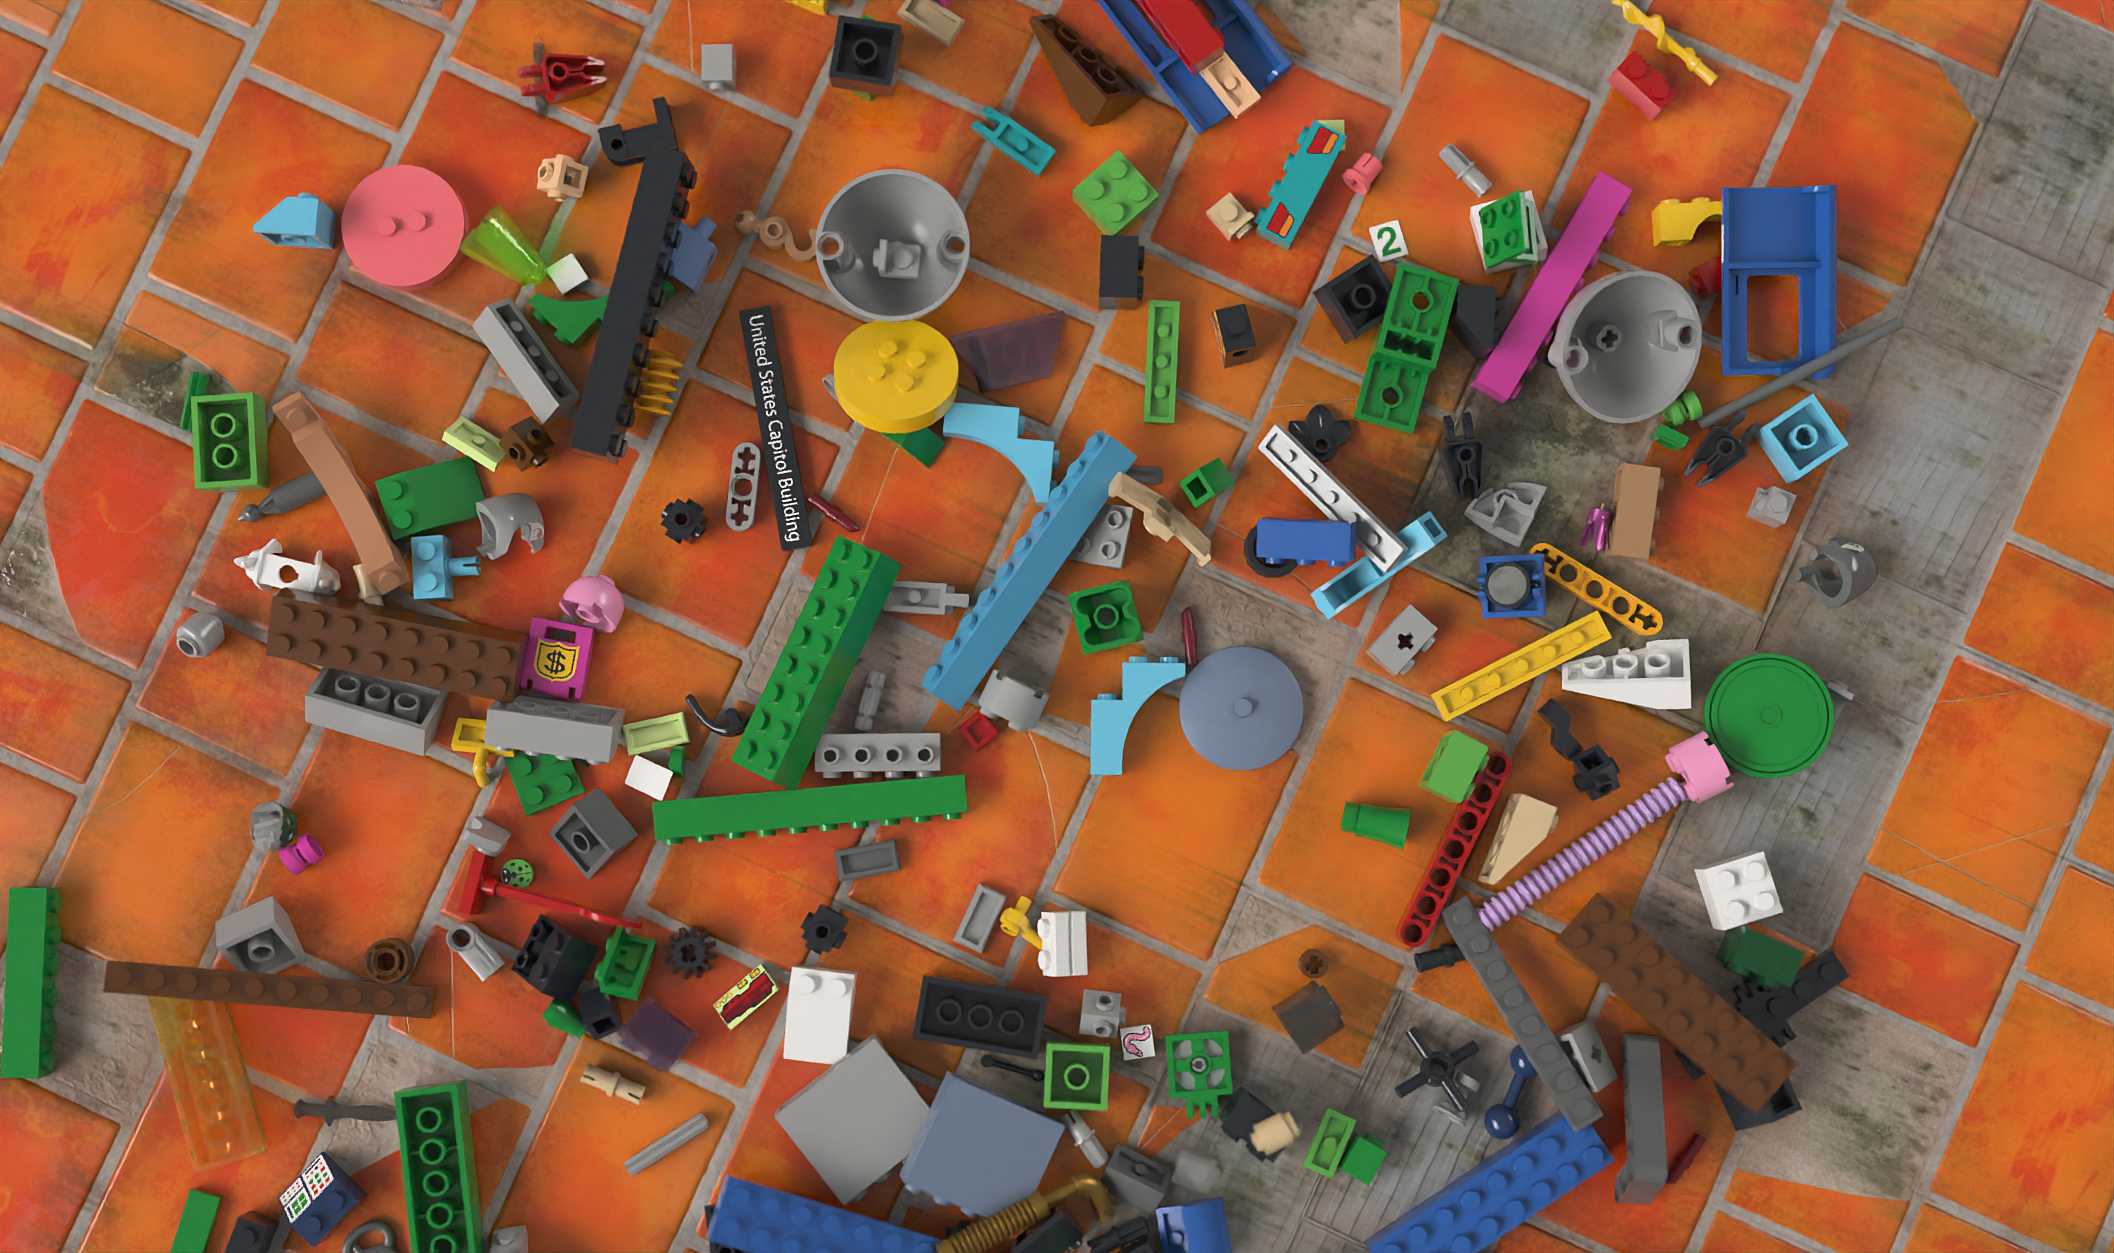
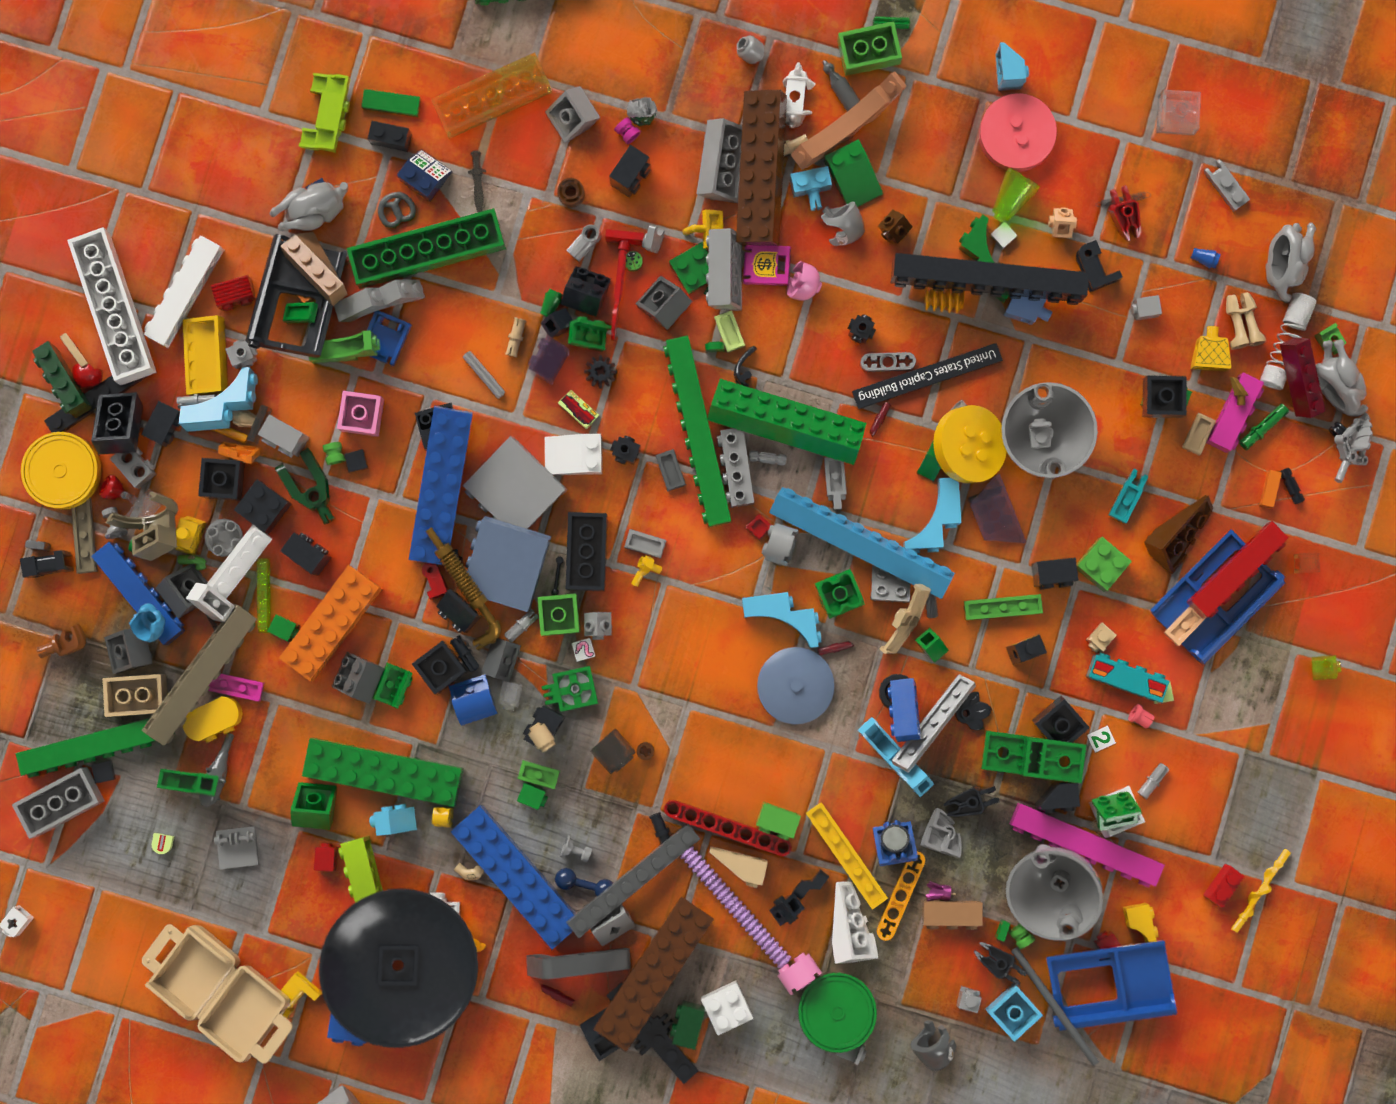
camera: 85 degrees right, 0 degrees up
reddish brown plate [103,960,435,1019] -> none
yellowish green plate [442,416,509,472] -> none
light grey brick [472,297,581,424] -> none
white sticker [625,755,673,801] -> none
medium nougat piece [734,210,817,263] -> none
white brick [1037,911,1088,977] -> none
green plant [1340,802,1411,851] -> none
light grey brick [1365,604,1438,676] -> none
black bar [1395,1026,1479,1113] -> none
none -> black brick [609,145,651,198]

